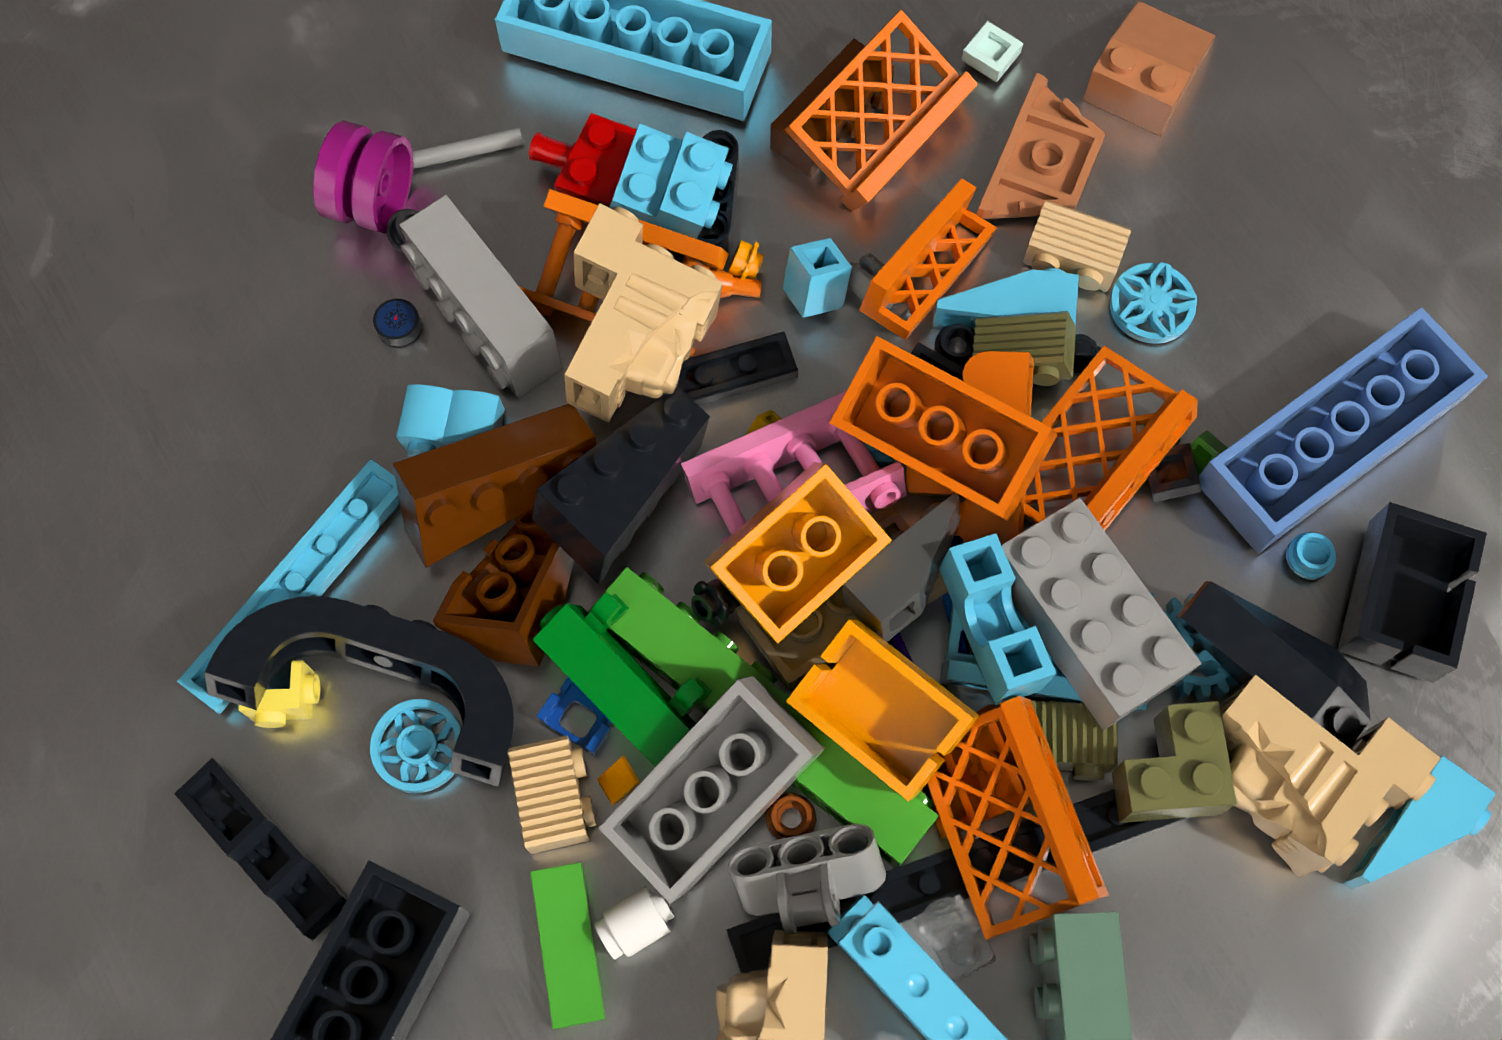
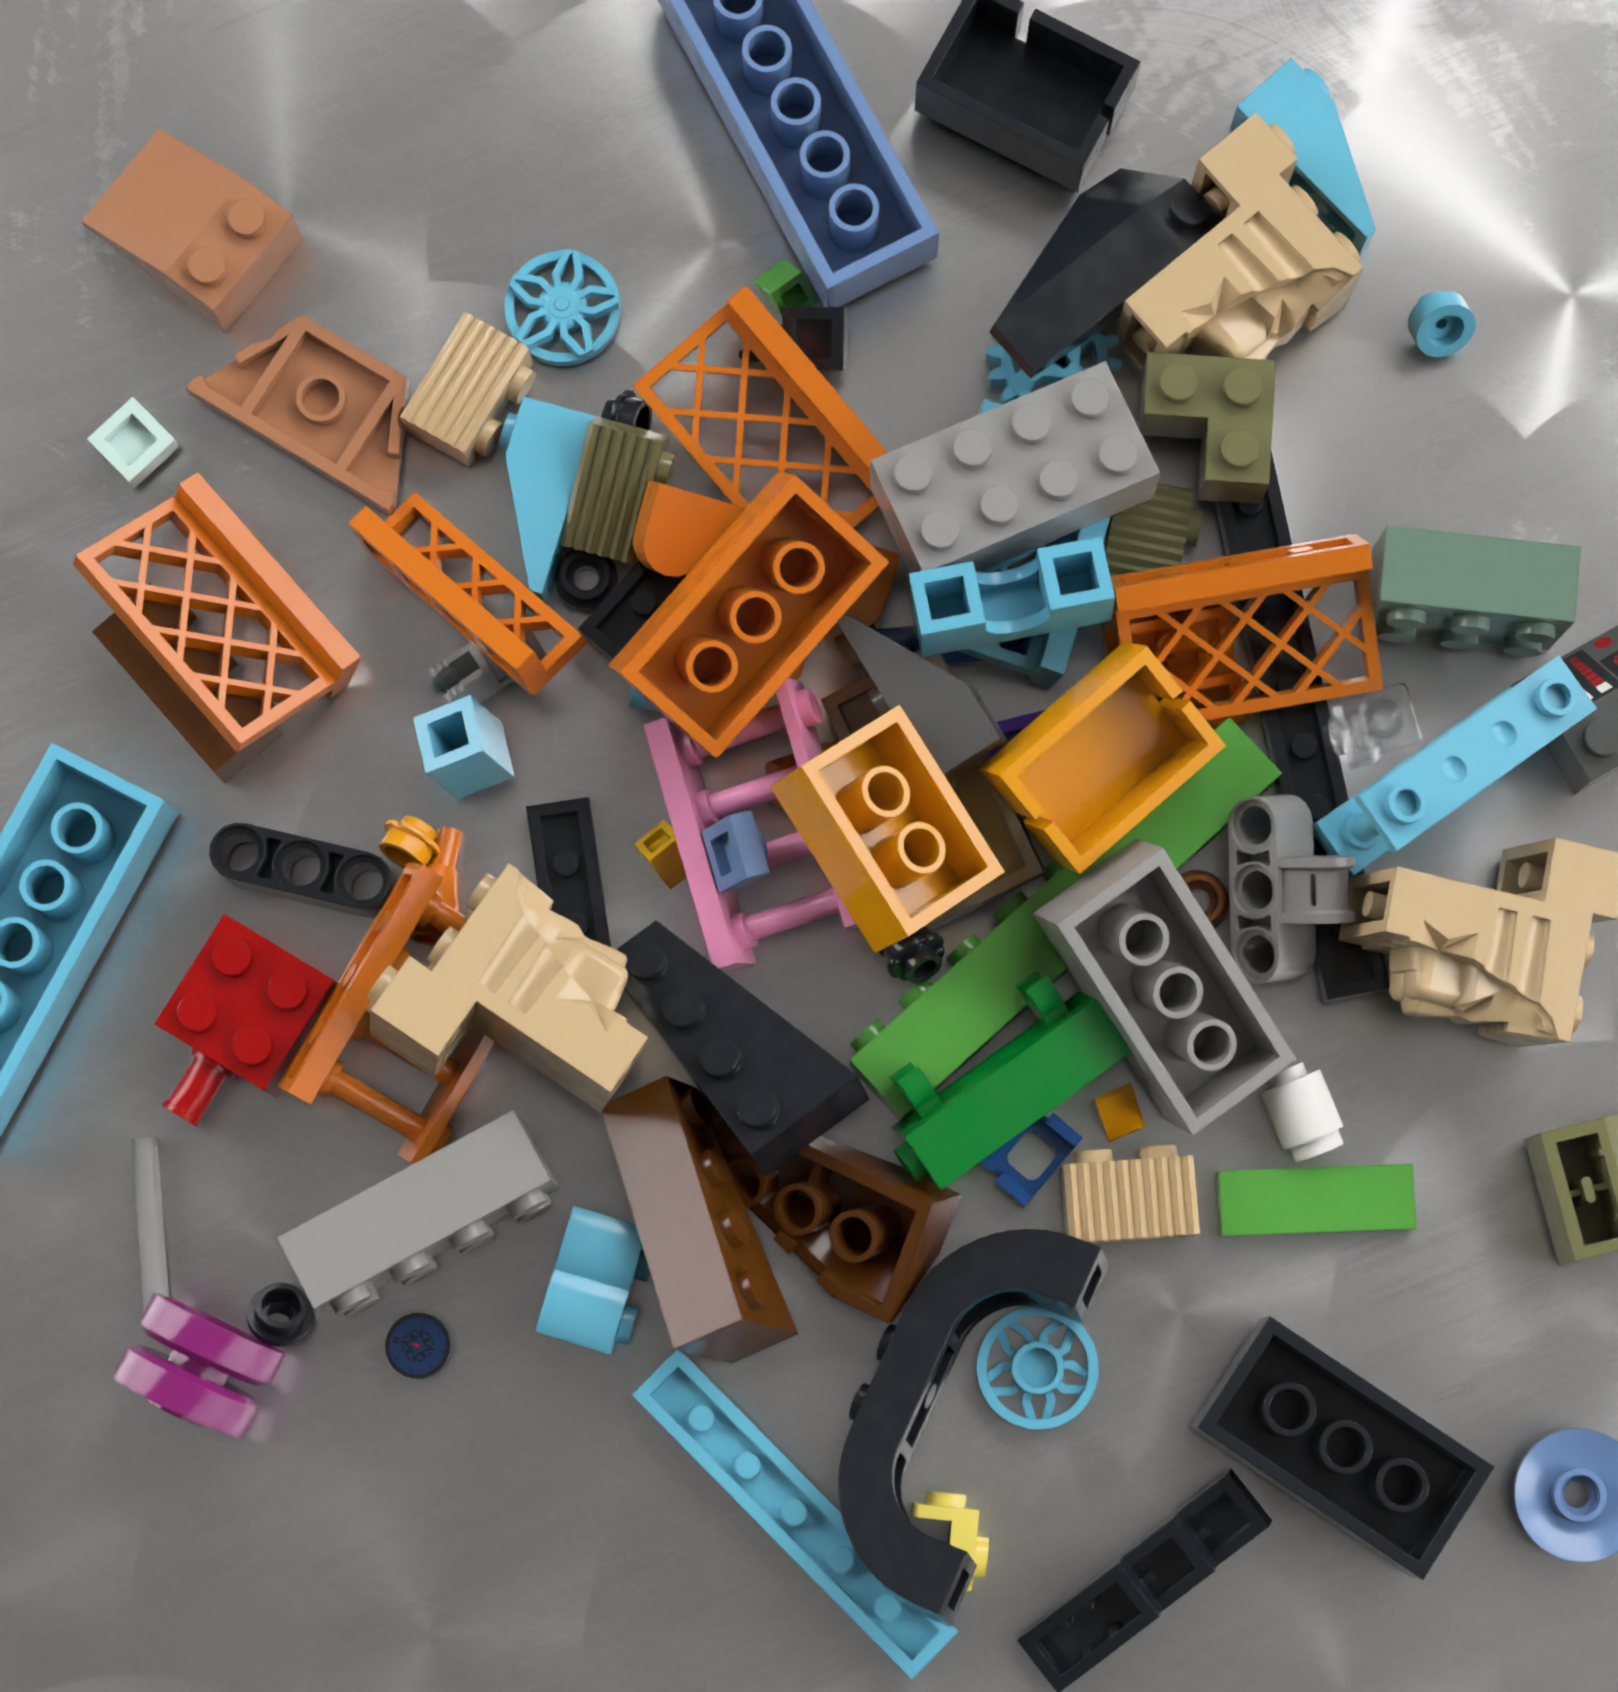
camera: 80 degrees left, 10 degrees up
medium azure plate [609,123,733,239] -> none
medium azure plate [1286,532,1336,580] -> none
none -> medium blue plate [701,811,770,893]
none -> medium azure tile [1408,291,1476,357]

